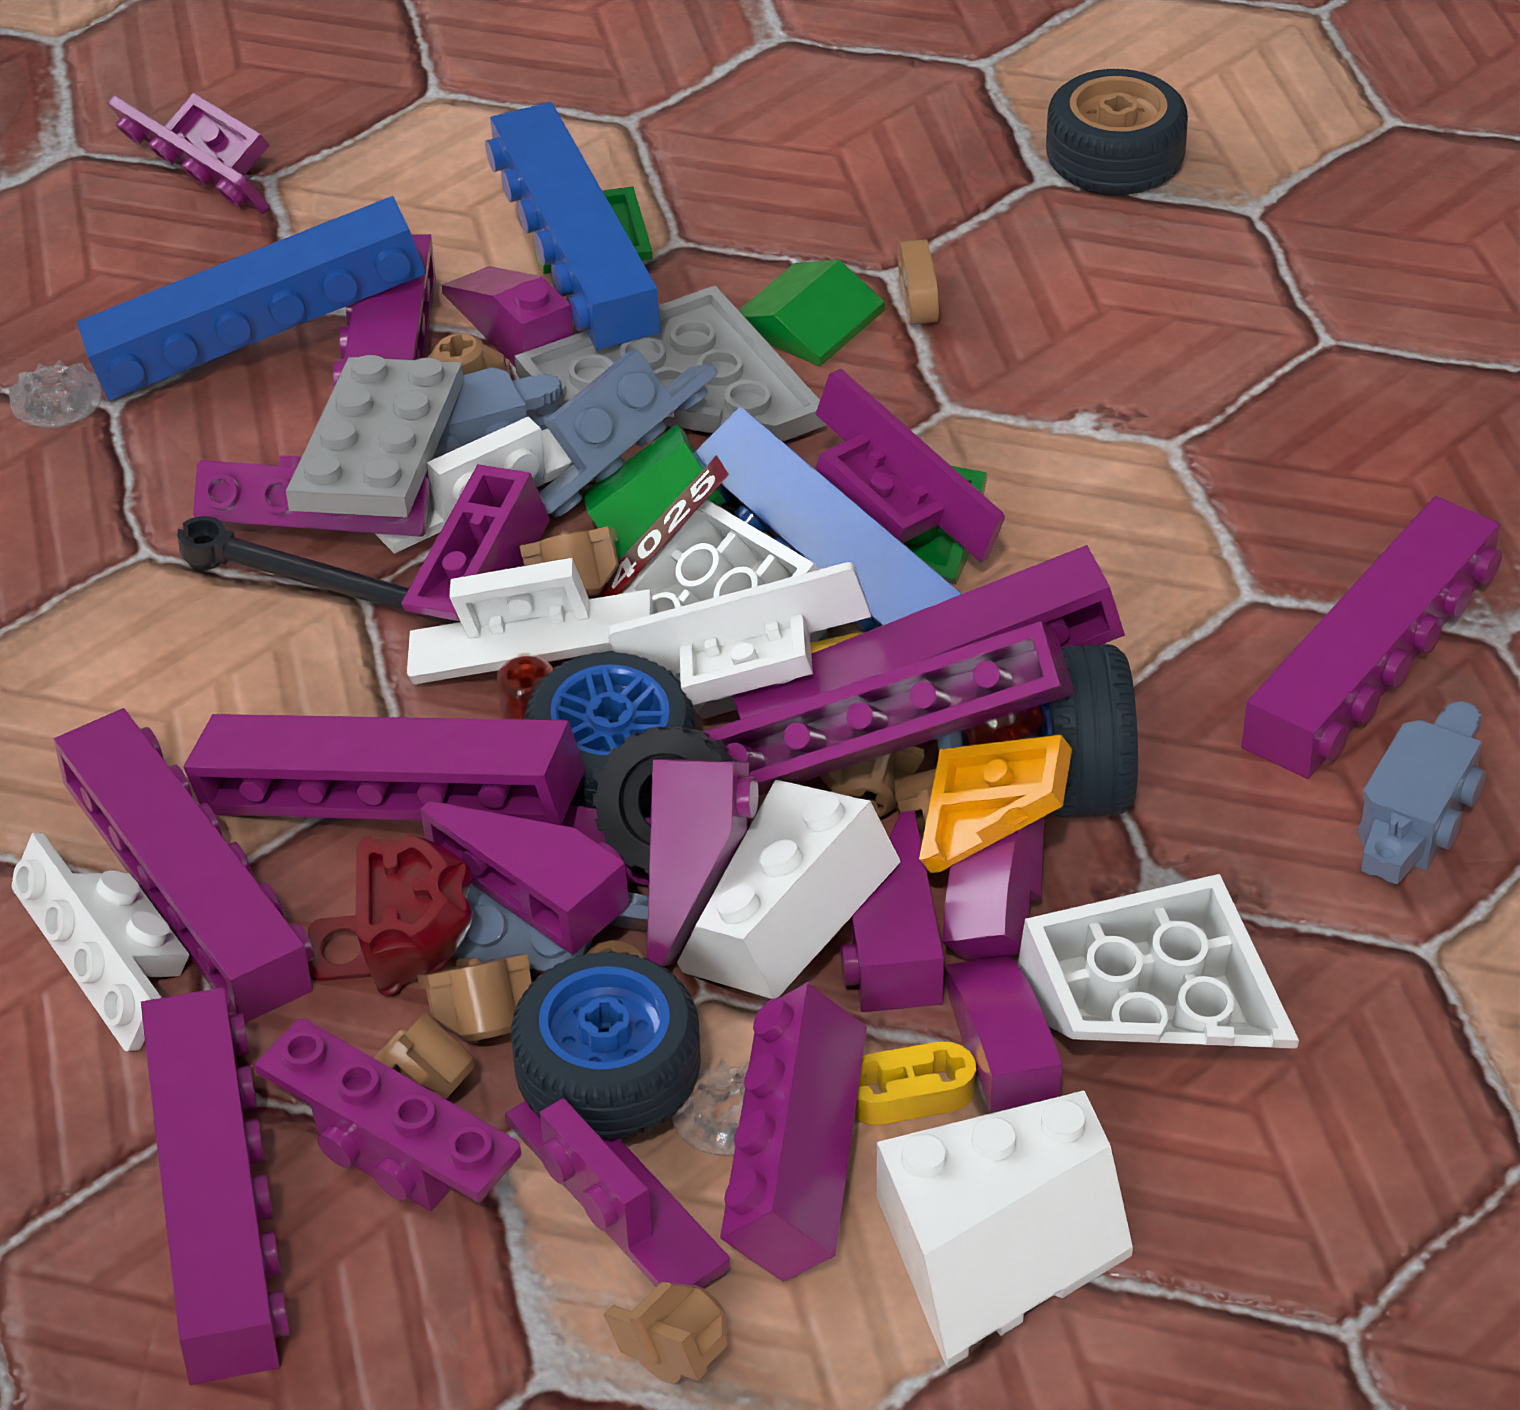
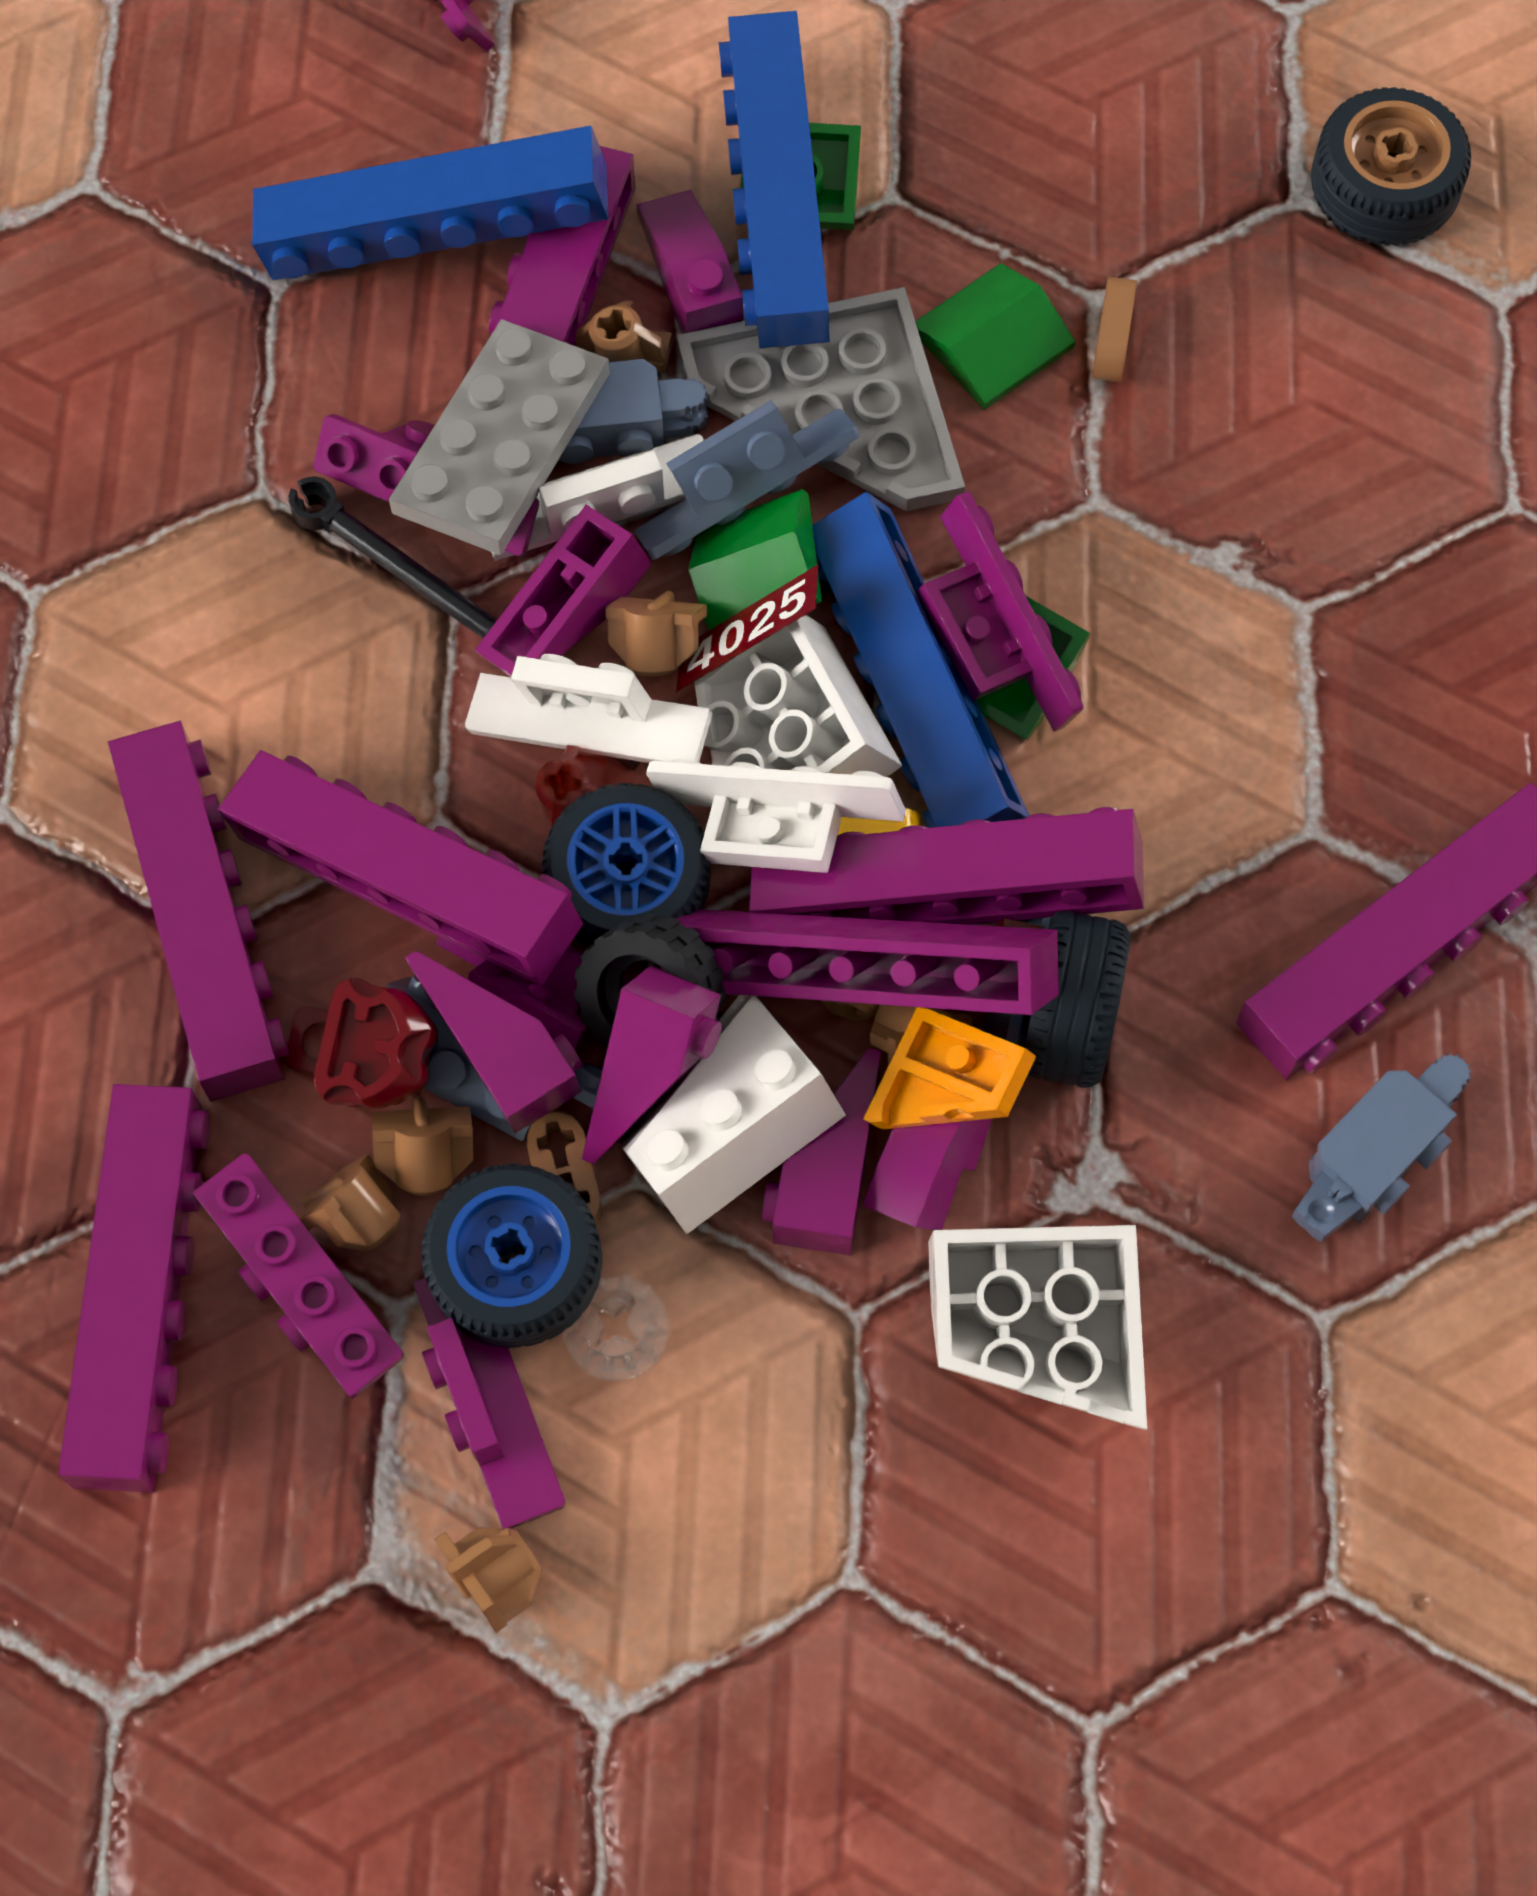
camera: 15 degrees right, 25 degrees up
clear gear [8,360,102,428] -> none
white bracket [12,833,189,1051] -> none
magenta brick [720,982,867,1282] -> none
yellow beam [854,1041,976,1125] -> none
white wedge [876,1091,1133,1369] -> none
magenta slope [943,955,1062,1113] -> none

